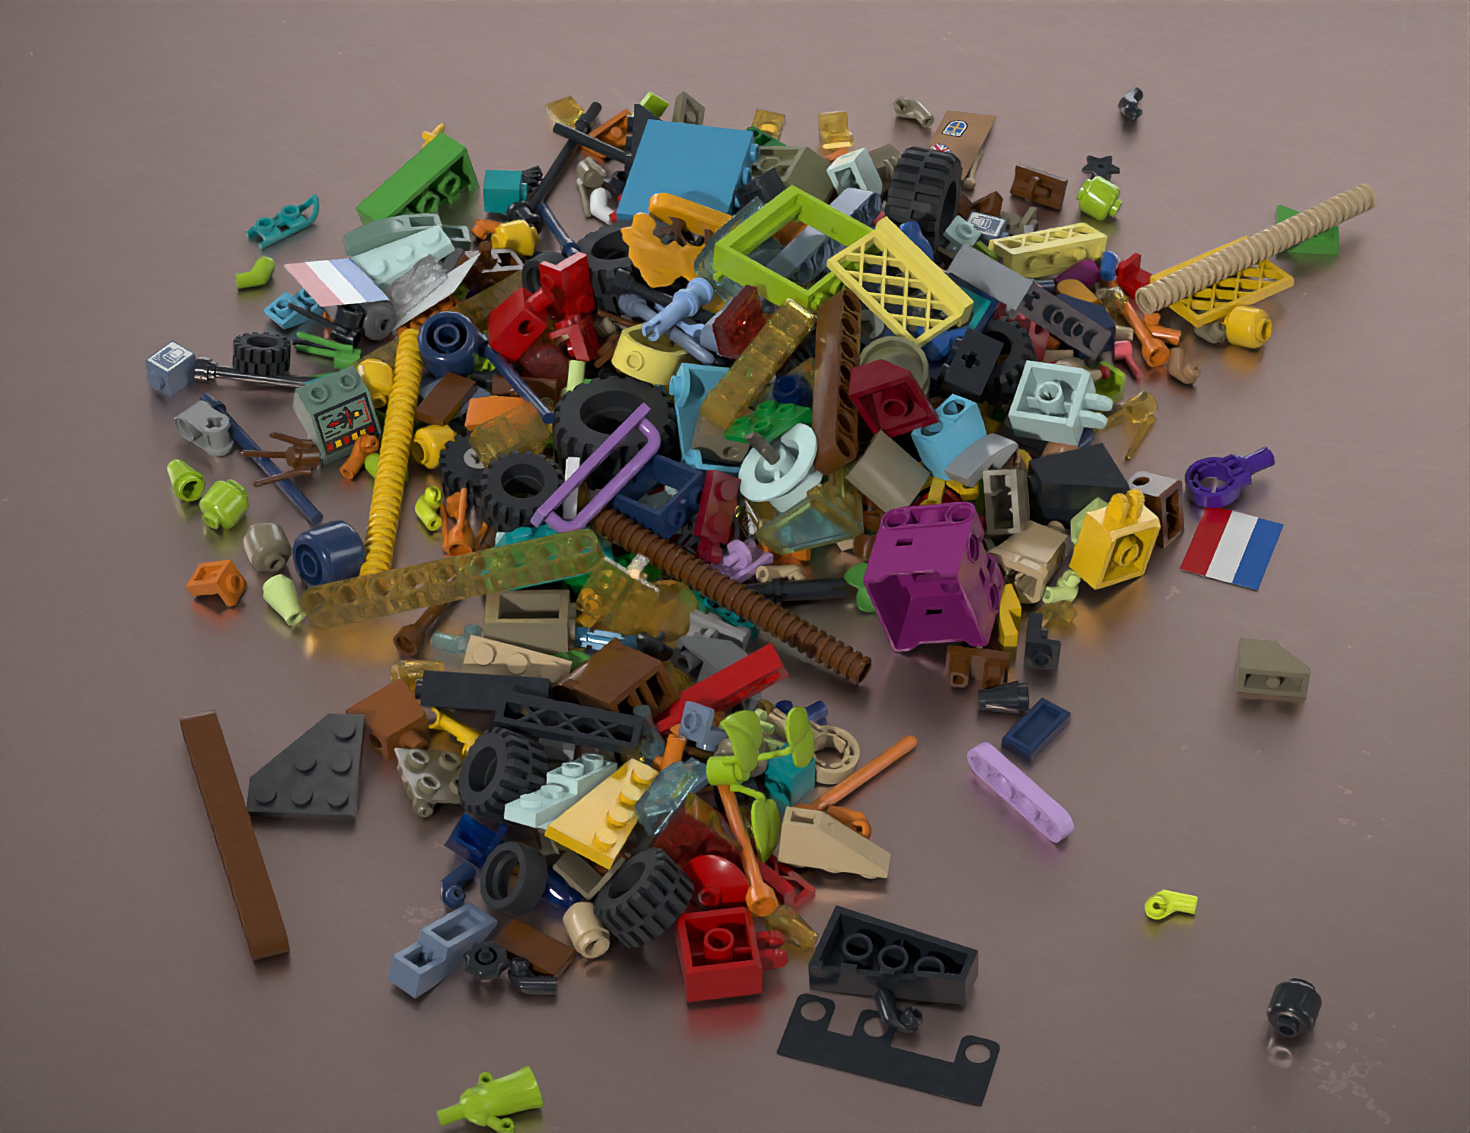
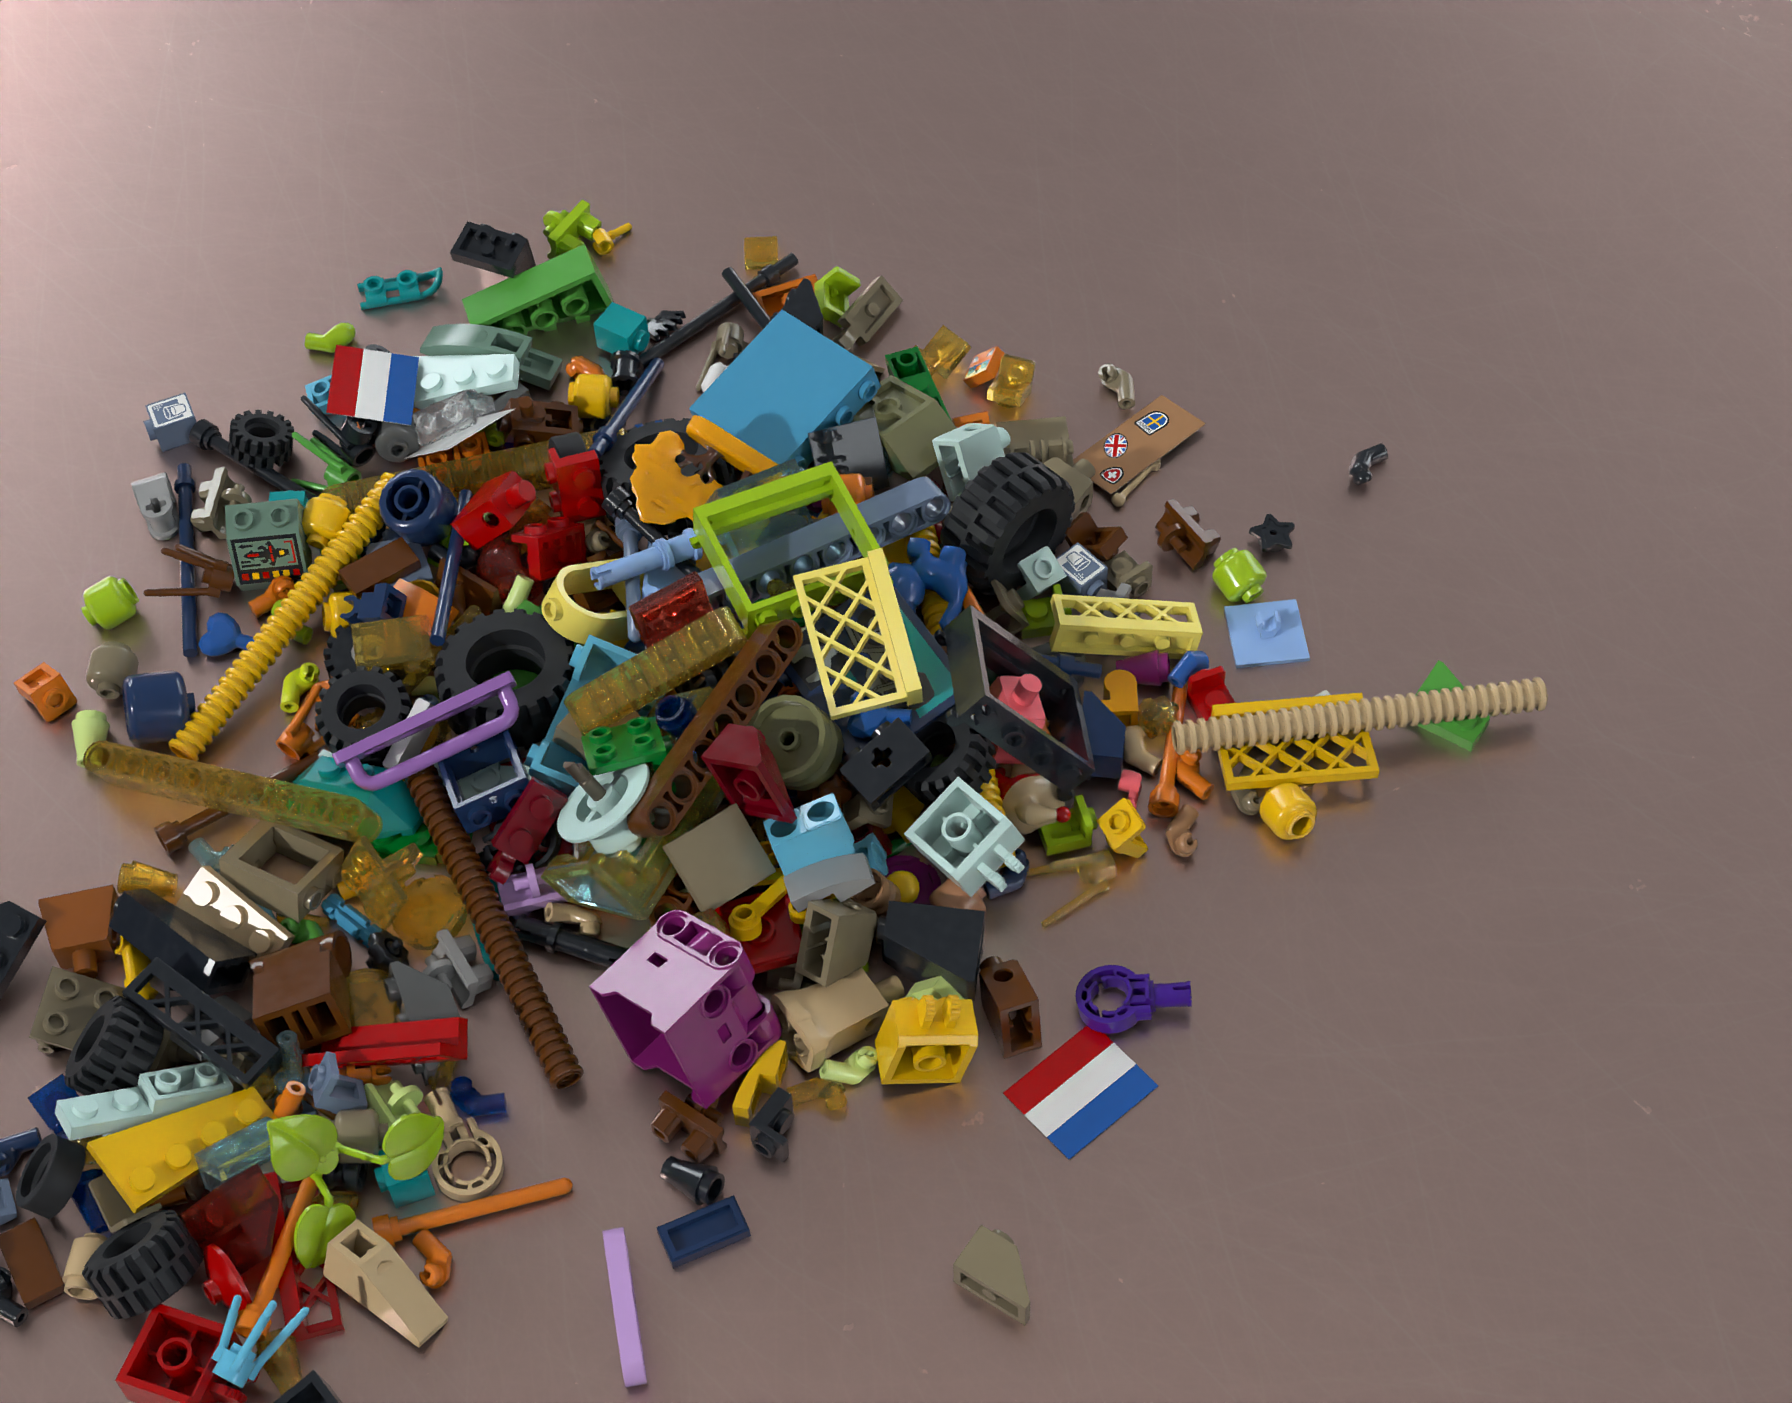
camera: 30 degrees right, 10 degrees up
lime cone [167,459,205,501] -> none
none -> dark tan hips [190,467,252,540]
none -> blue rock [198,612,254,657]
none -> medium azure plant [211,1295,310,1388]
none -> dark blue piece [340,583,407,631]
none -> black bracket [450,221,536,278]
none -> lime hips [543,200,602,259]
none -> orange tile [963,346,1005,388]
none -> yellow bracket [1096,798,1149,859]
none -> light blue piece [1224,599,1310,669]

